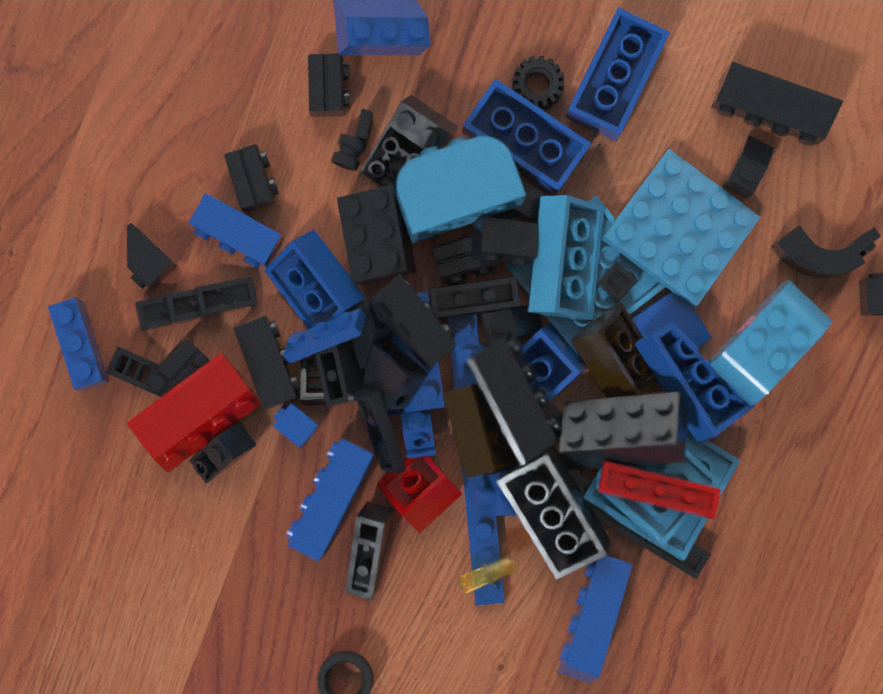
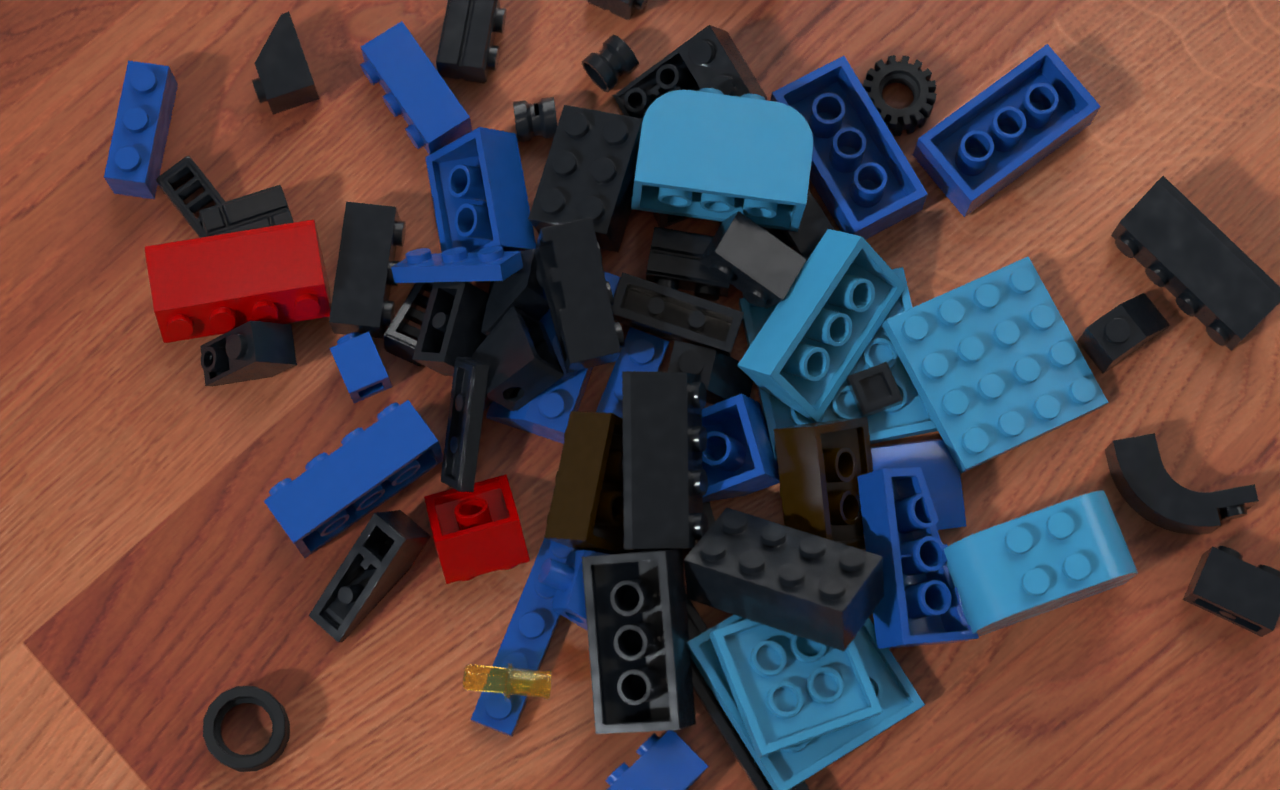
camera: 25 degrees right, 10 degrees down
black slope [134,276,258,332] -> none
black tile [355,109,374,144] -> none
blue brick [401,410,436,459] -> none
red plate [597,462,721,519] -> none
none -> black wheel [513,97,557,142]

